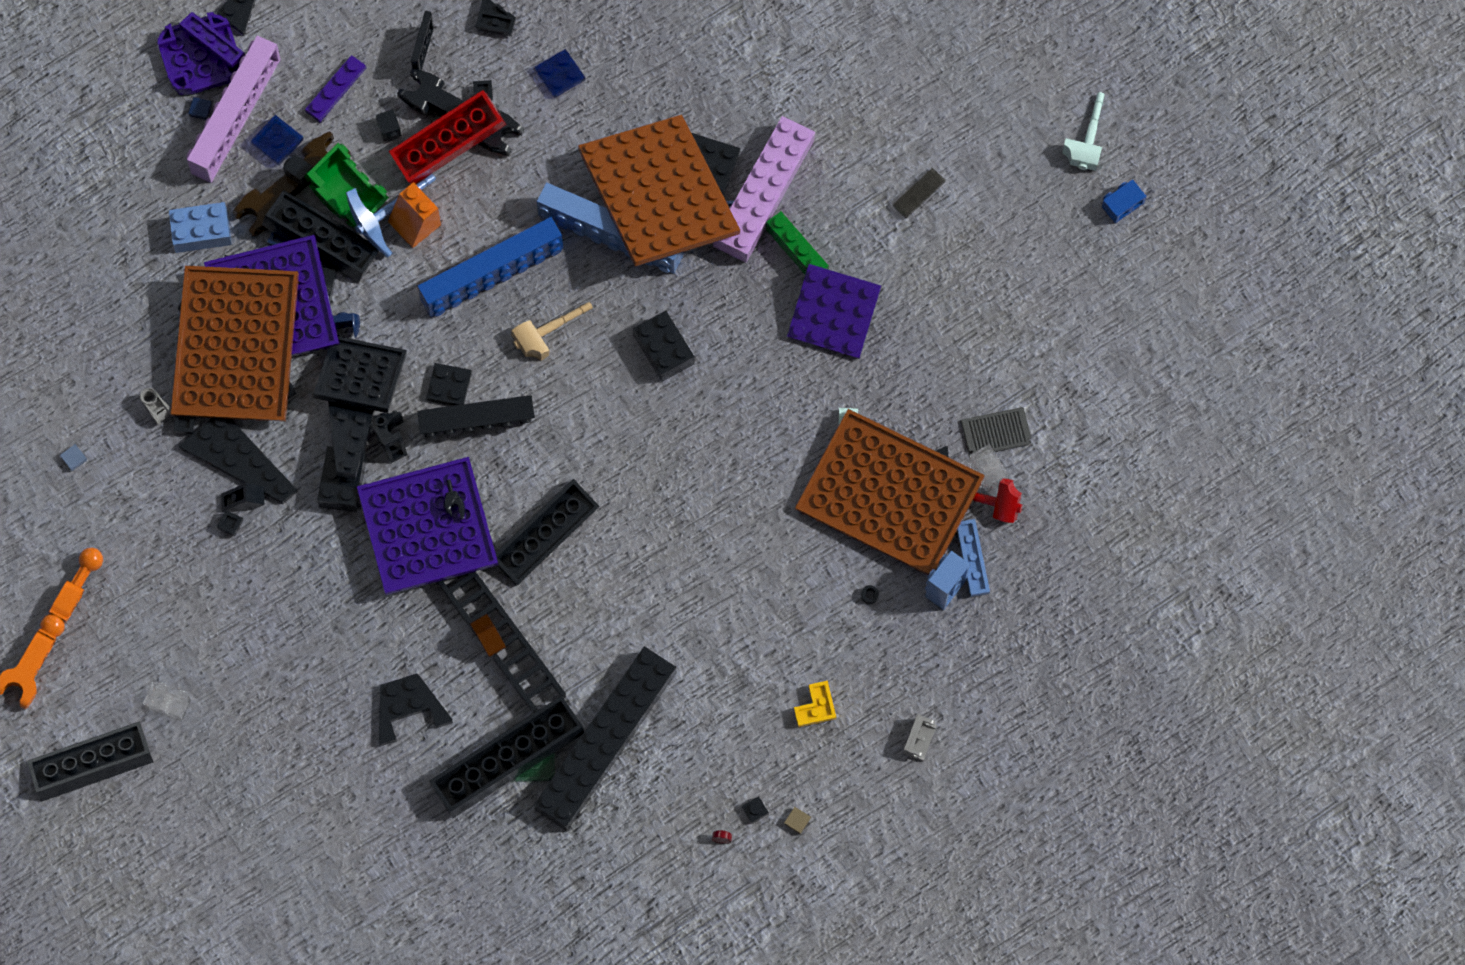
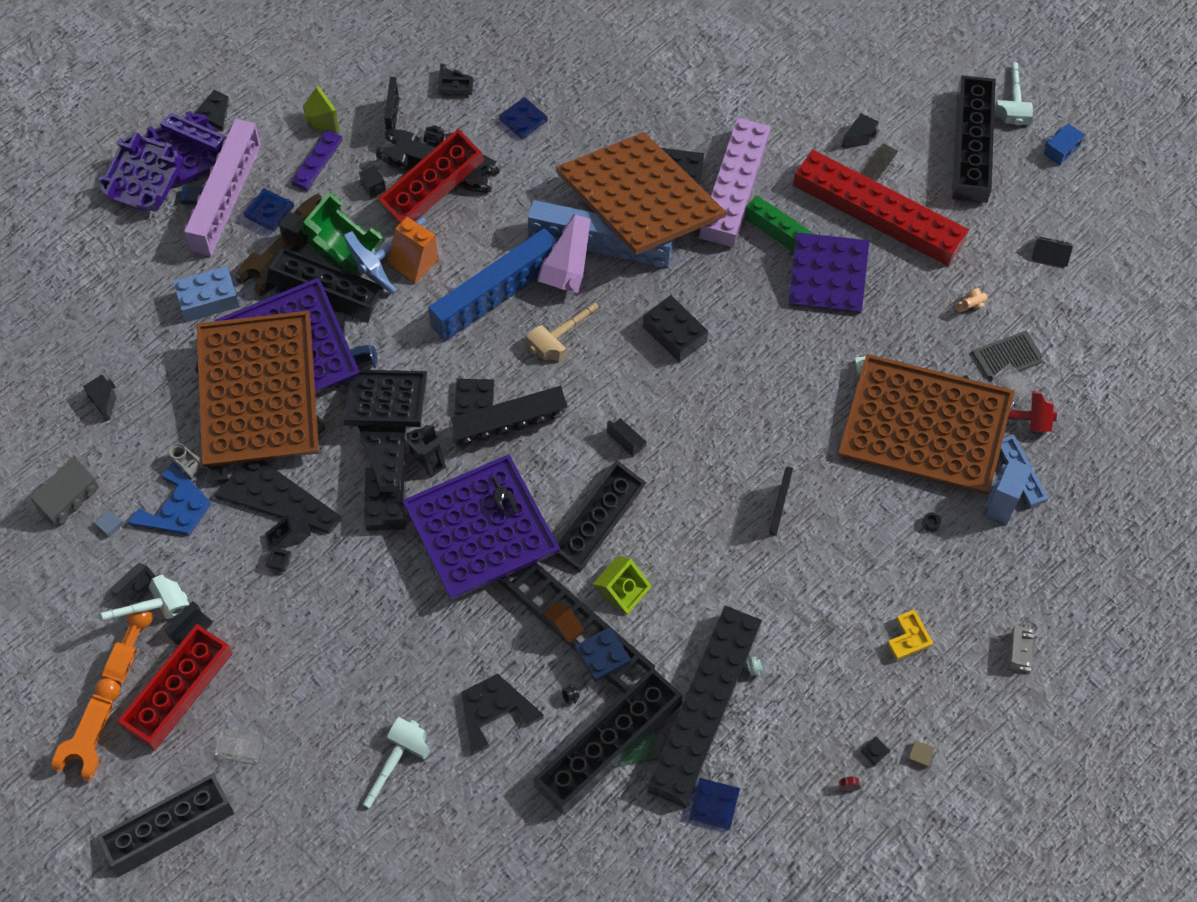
camera: 10 degrees left, 10 degrees down
none -> dark grey slope [30,456,99,528]
none -> black slope [83,374,116,421]
none -> dark purple plate [98,132,183,212]
none -> light aqua piece [99,575,189,621]
none -> black panel [110,563,156,606]
none -> red brick [118,624,233,751]
none -> blue wing [129,462,211,536]
none -> black panel [164,601,213,646]
none -> lime slope [302,86,340,133]
none -> light aqua piece [362,717,430,809]
none -> black gear [423,125,445,147]
none -> lavender wedge [537,214,591,293]
none -> black plate [562,684,579,704]
none -> dark blue plate [575,627,631,682]
none -> lime slope [593,556,652,615]
none -> black panel [607,418,647,457]
none -> clear blue plate [689,777,740,830]
none -> light aqua plate [747,656,763,677]
none -> black tile [769,466,793,536]
none -> red brick [793,149,969,267]
none -> black slope [842,113,880,148]
none -> black brick [952,75,996,203]
none -> light nougat plate [956,288,988,312]
none -> black panel [1032,235,1073,267]

